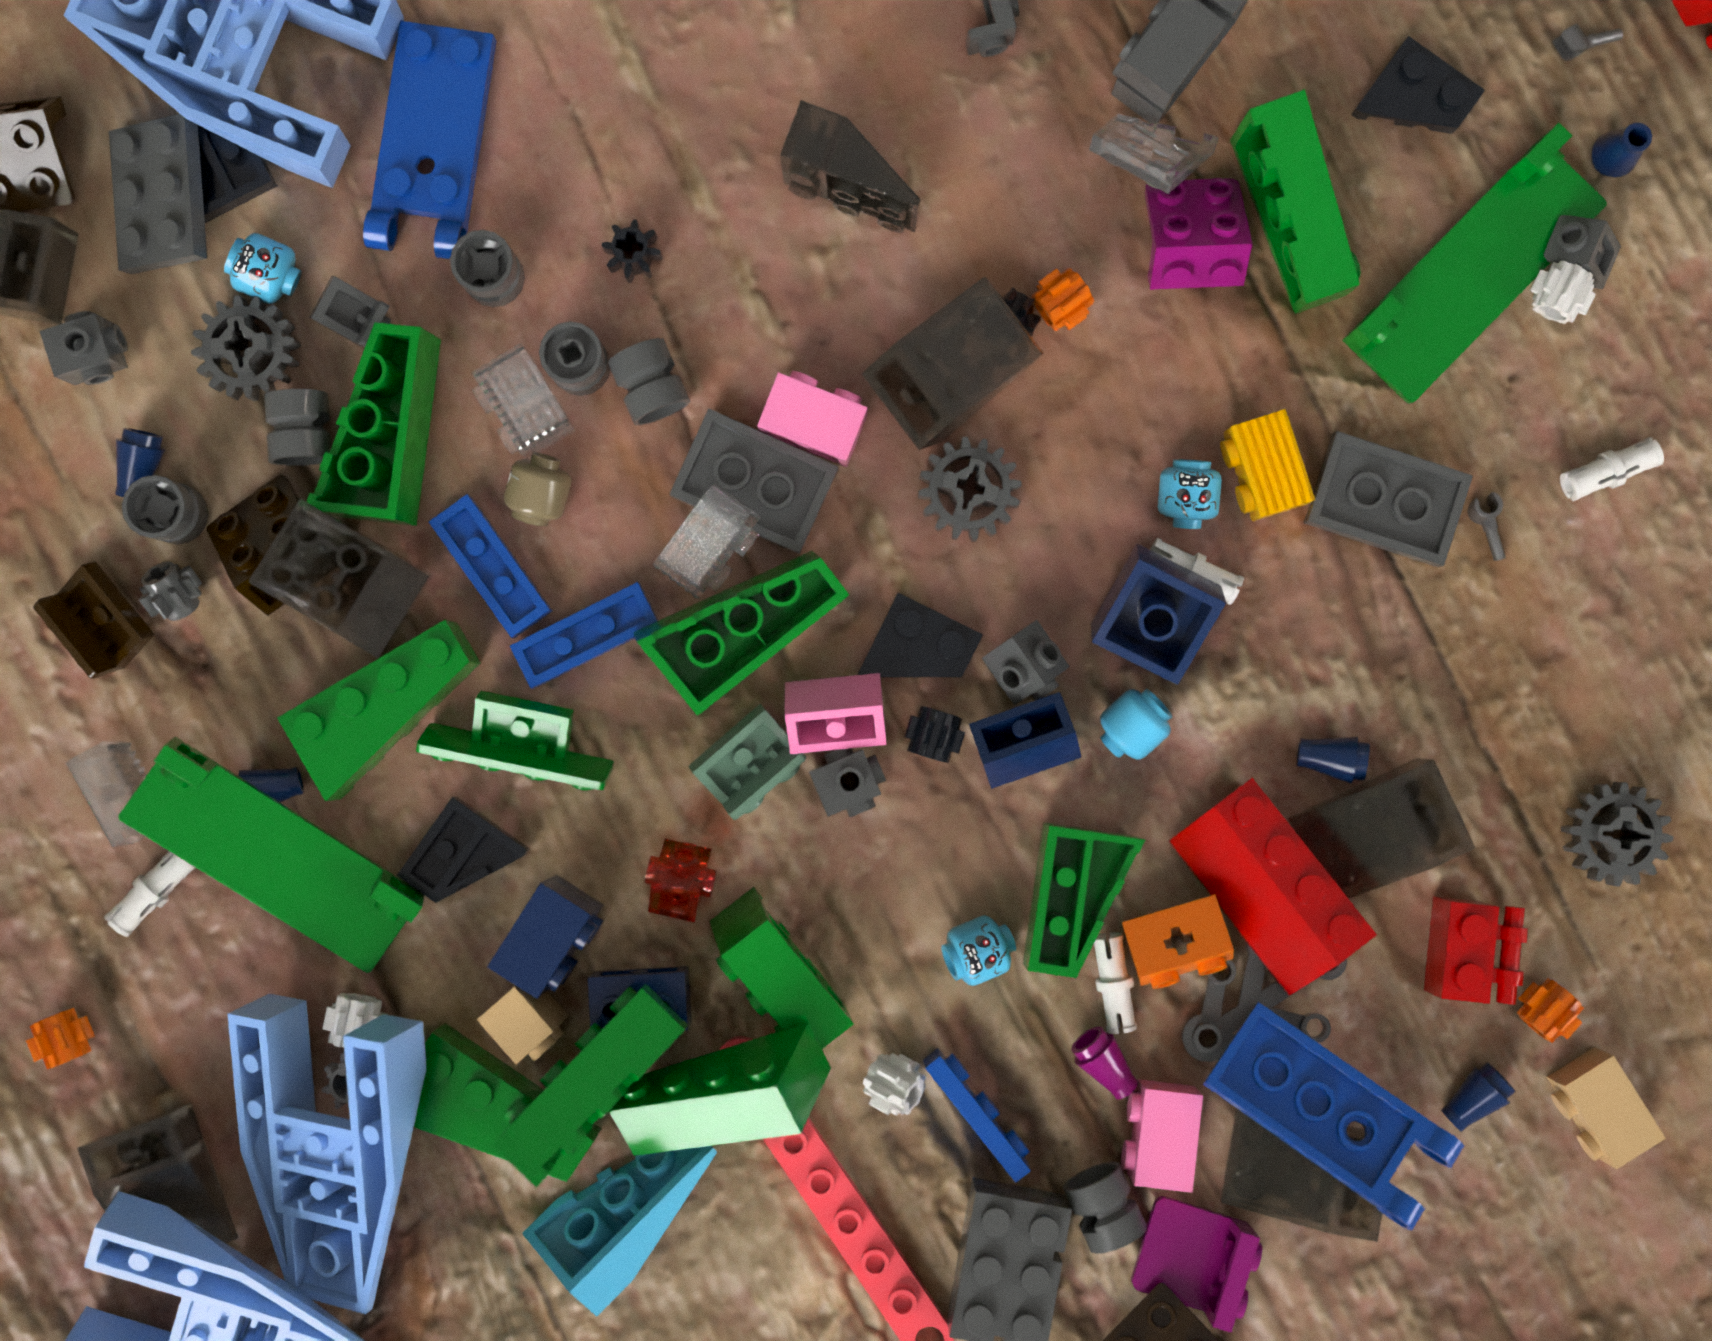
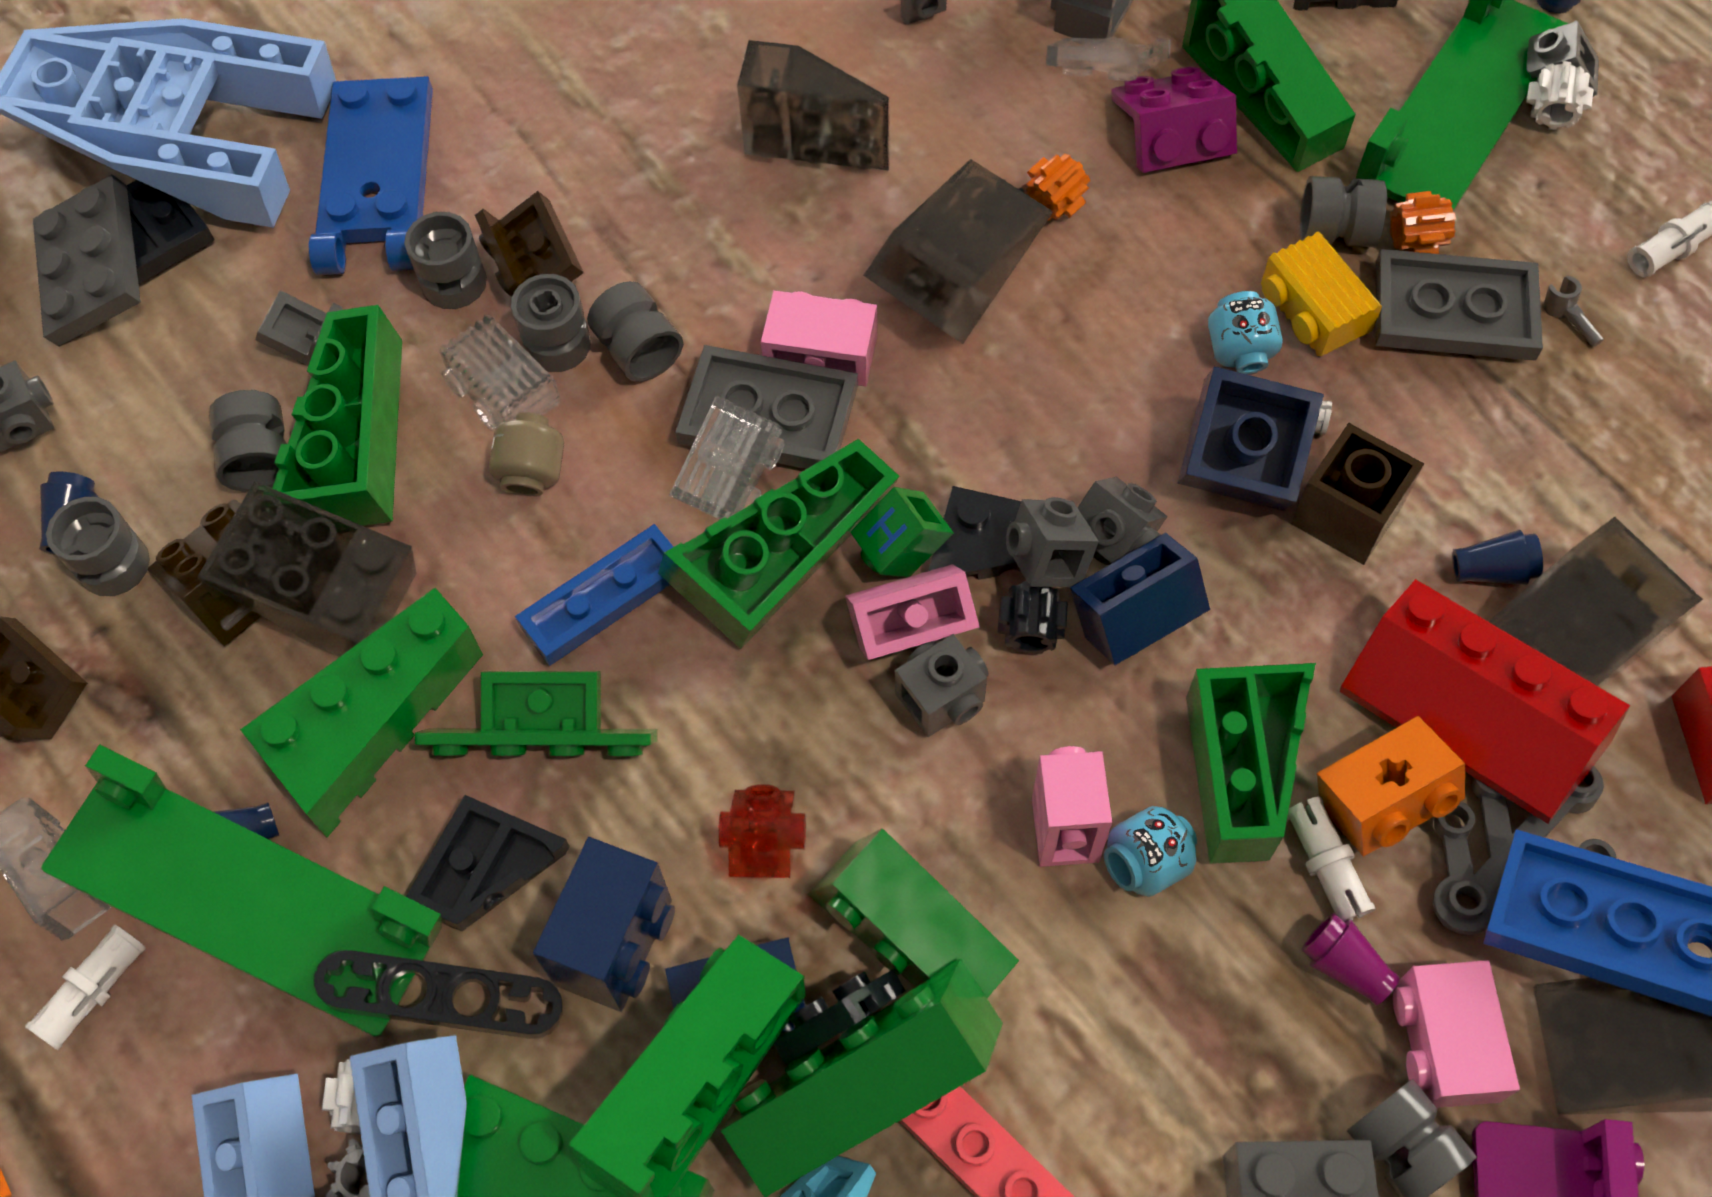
camera: 10 degrees left, 25 degrees down
dark grey gear [138,561,202,621] -> none
dark grey gear [191,295,301,402] -> none
medium azure head [224,233,302,304] -> none
blue plate [429,494,553,639] -> none
tan brick [477,986,569,1064] -> none
black gear [602,219,663,283] -> none
sand green bracket [689,703,806,820] -> none
white gear [863,1053,926,1116] -> none
dark grey gear [918,437,1022,542] -> none
blue plate [923,1048,1031,1183] -> none
medium azure head [1100,689,1172,760] -> none
none -> black beam [314,950,563,1039]
none -> dark brown bracket [475,191,584,297]
none -> black wing [773,969,906,1065]
none -> green brick [850,487,954,577]
none -> dark grey brick [1006,497,1099,587]
none -> bright pink brick [1032,746,1112,867]
none -> dark brown head [1291,423,1424,565]
none -> dark grey wheel [1300,176,1387,248]
none -> orange gear [1389,191,1456,254]

